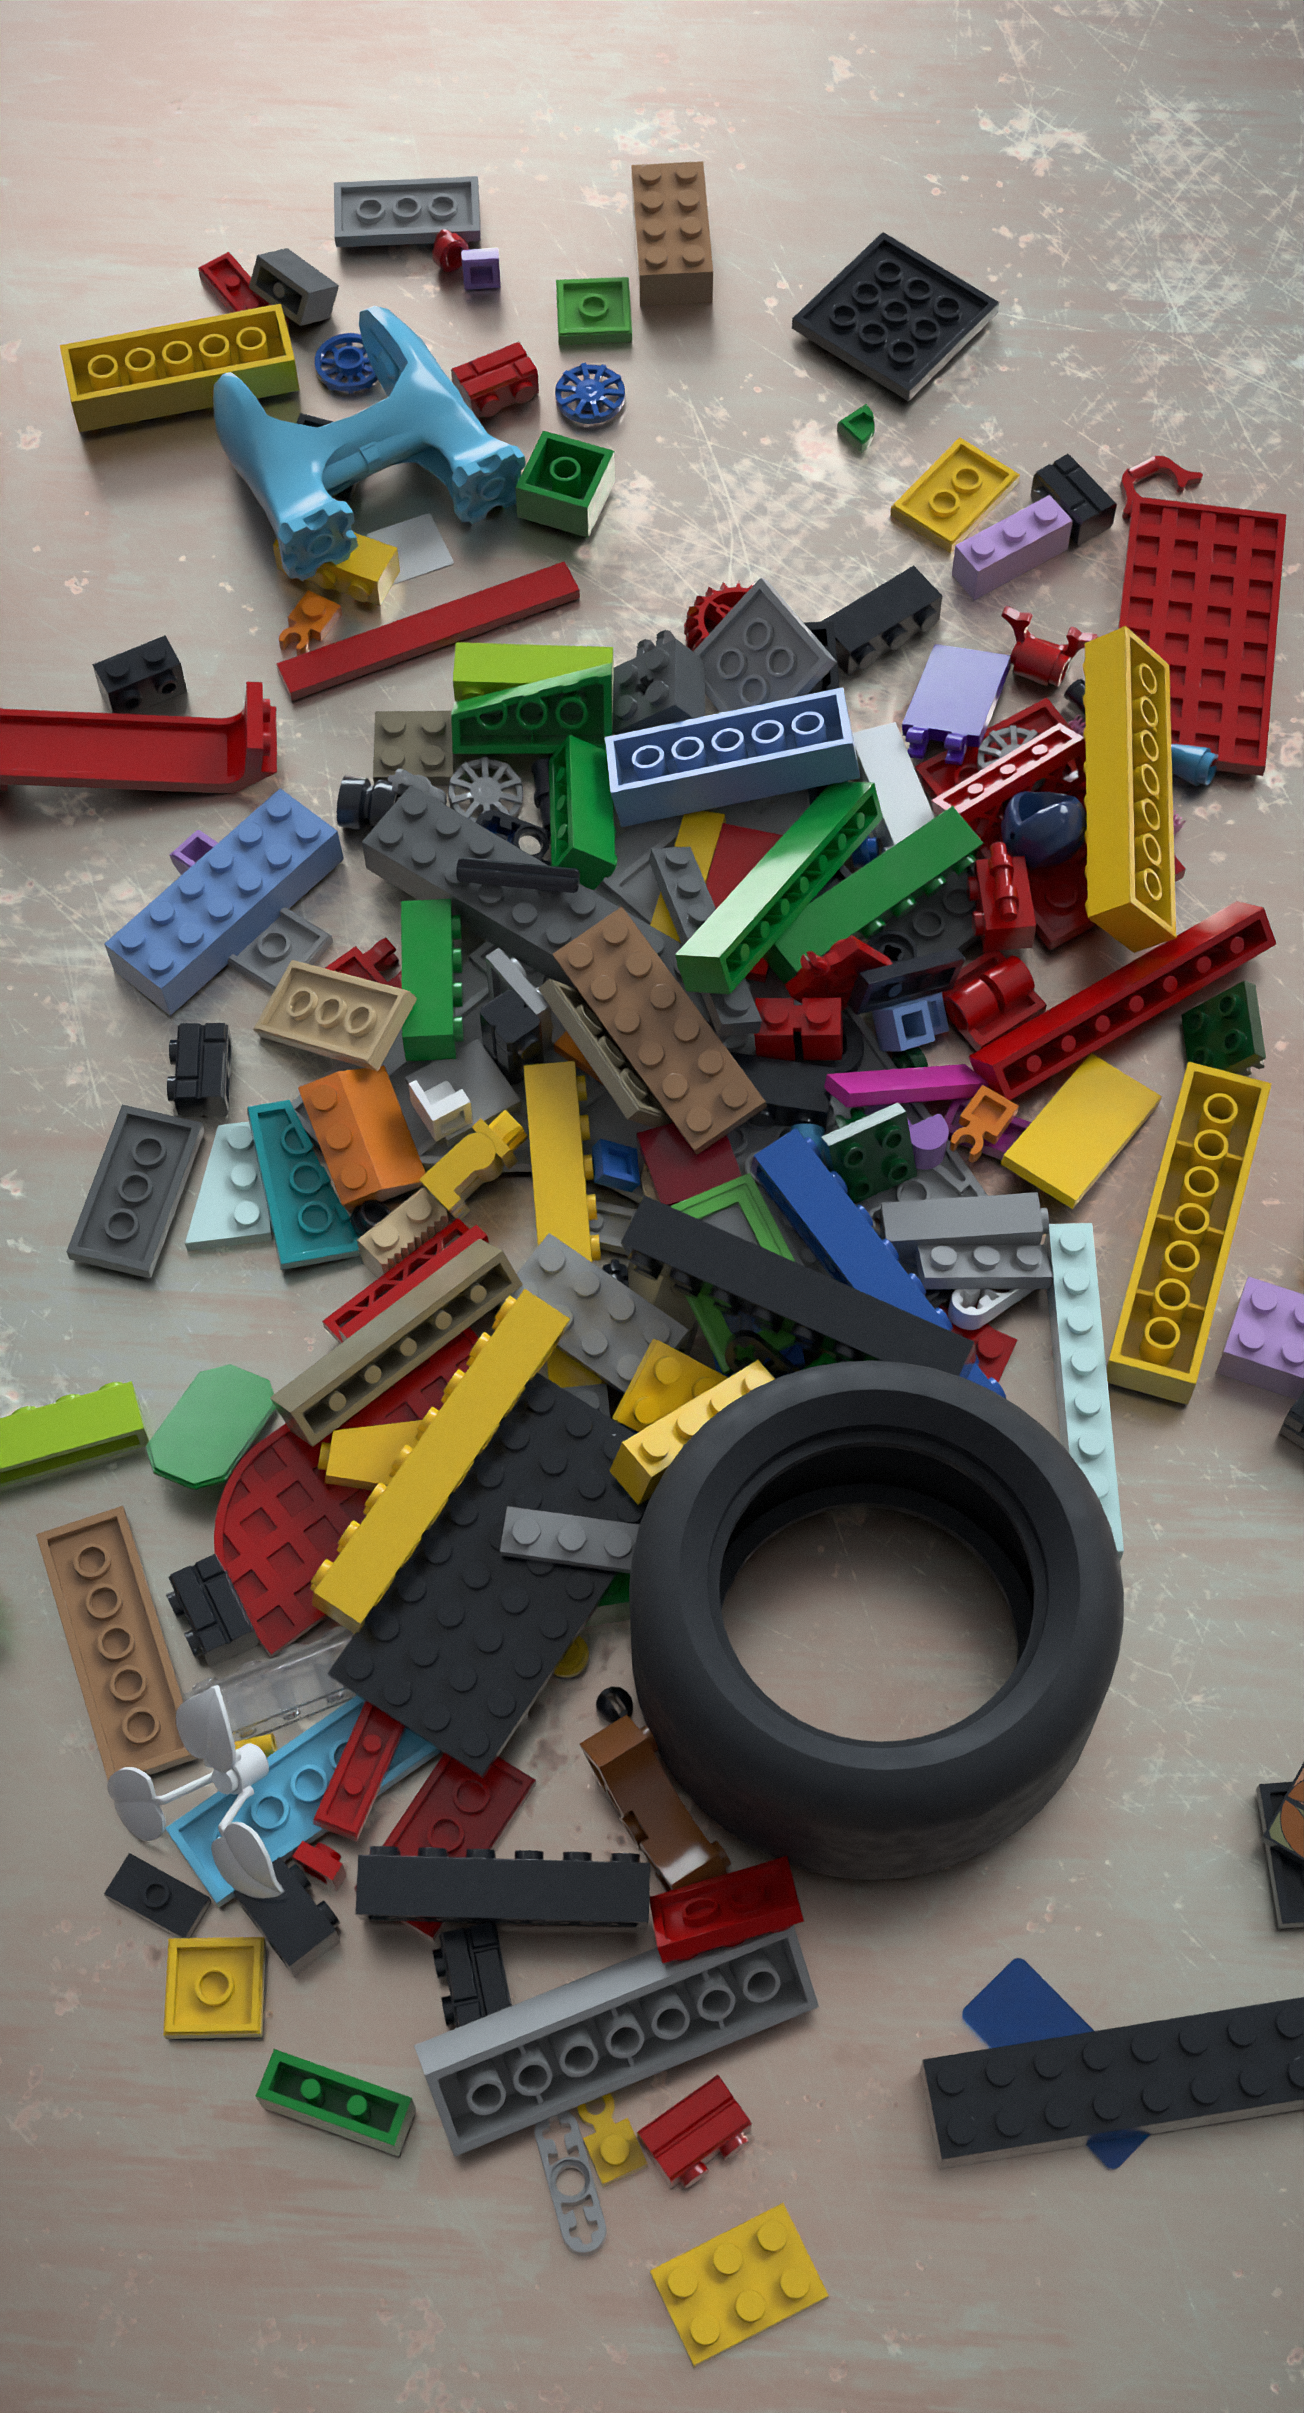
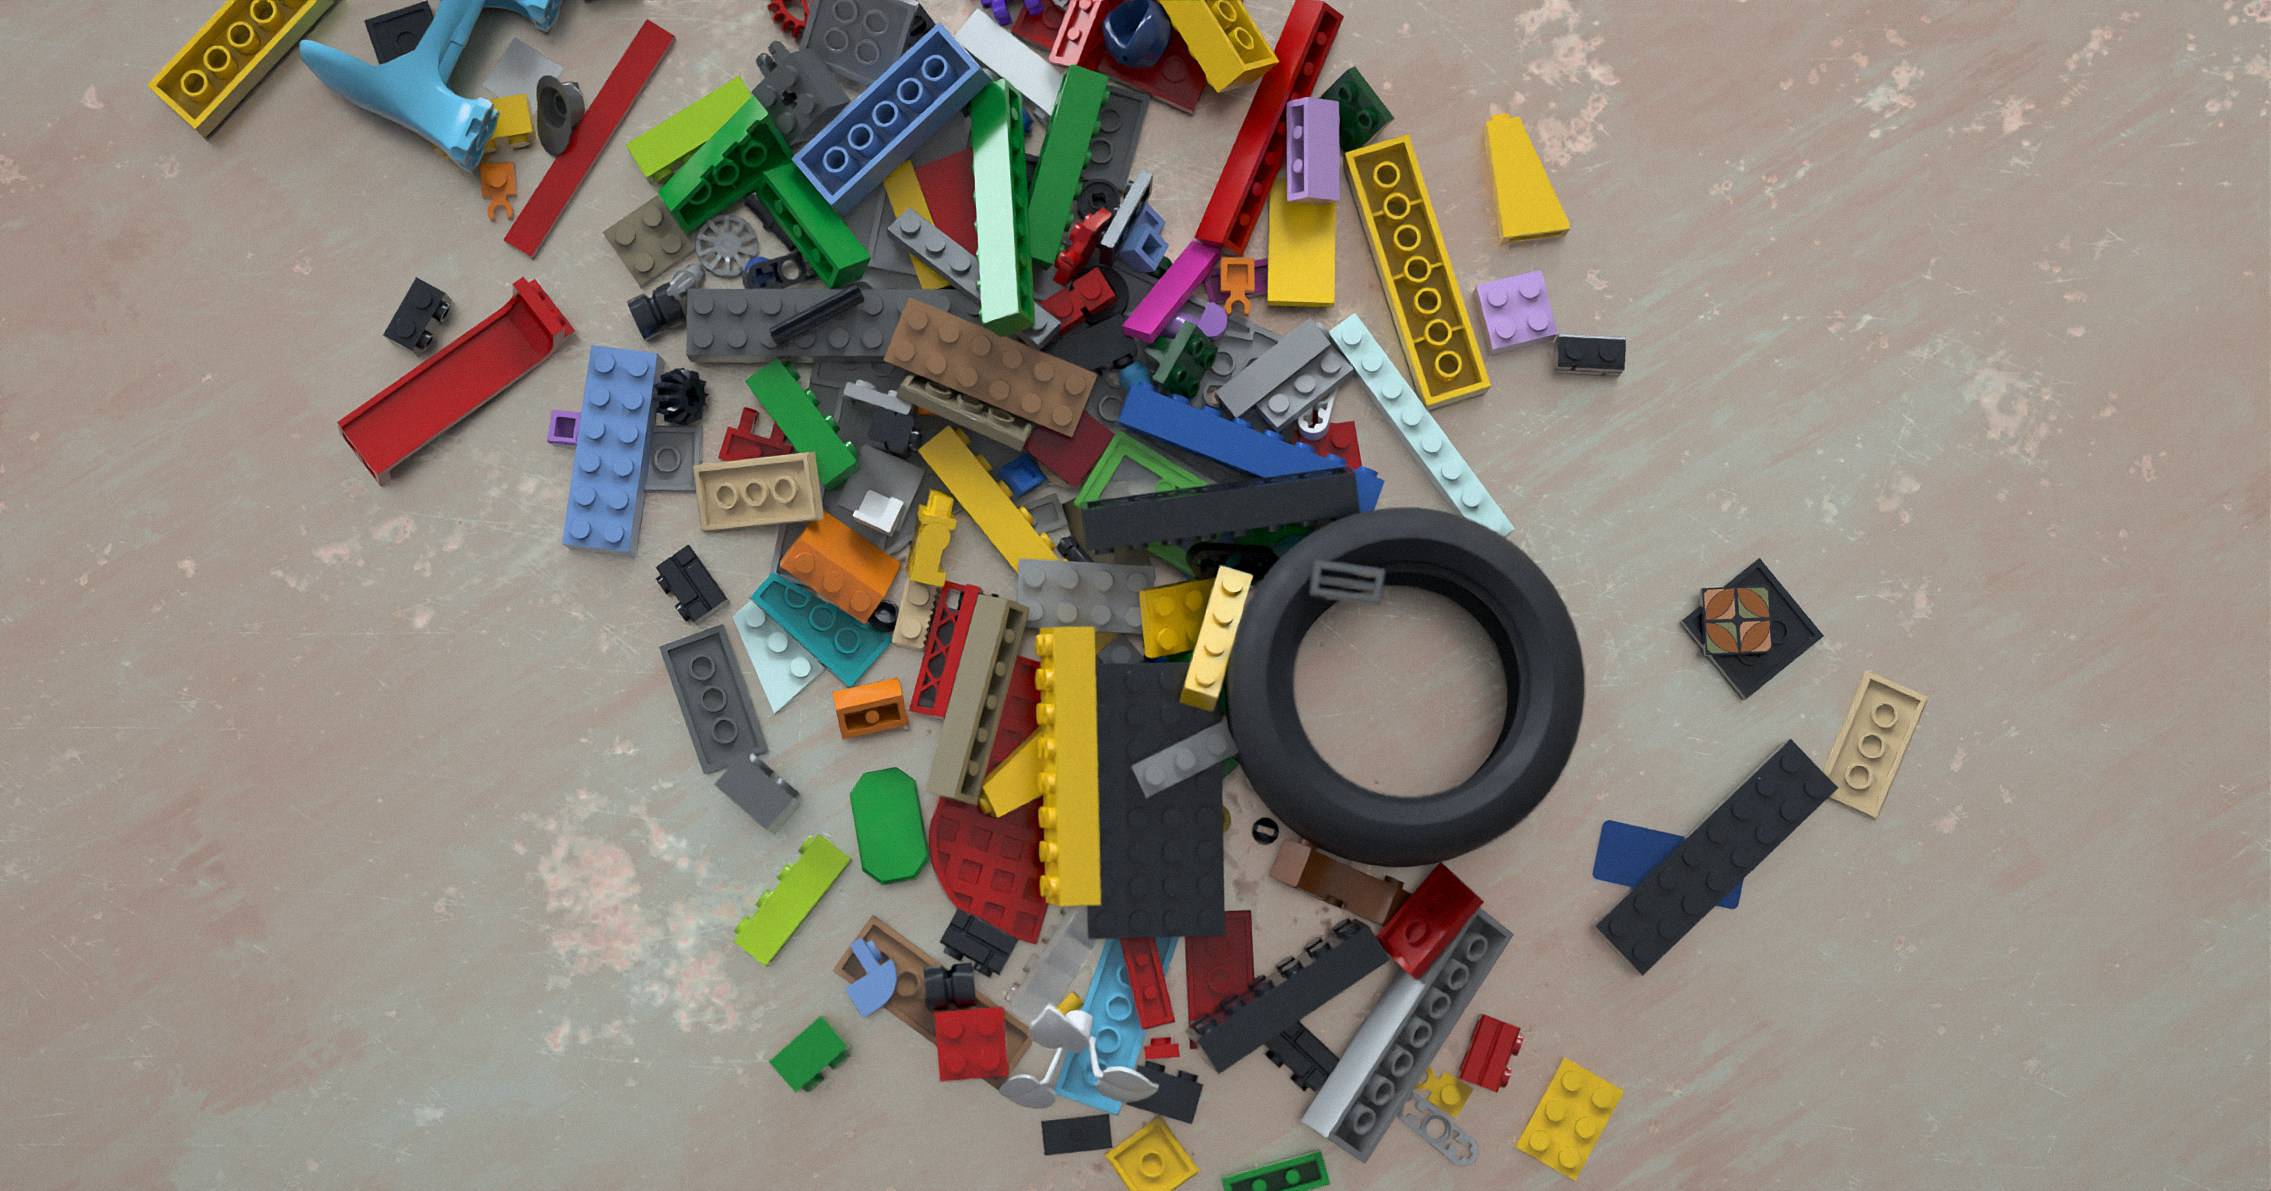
camera: 40 degrees left, 20 degrees up
red plate [942,951,1047,1051] -> none
red brick [966,842,1036,952] -> none
none -> dark grey piece [536,75,585,155]
none -> black gear [653,368,710,426]
none -> dark grey brick [714,753,801,834]
none -> orange brick [832,677,909,740]
none -> medium blue brick [845,938,898,1018]
none -> black wheel [924,962,976,1011]
none -> red brick [934,1007,1010,1082]
none -> lavender brick [1287,97,1340,205]
none -> dark grey tile [1310,560,1385,606]

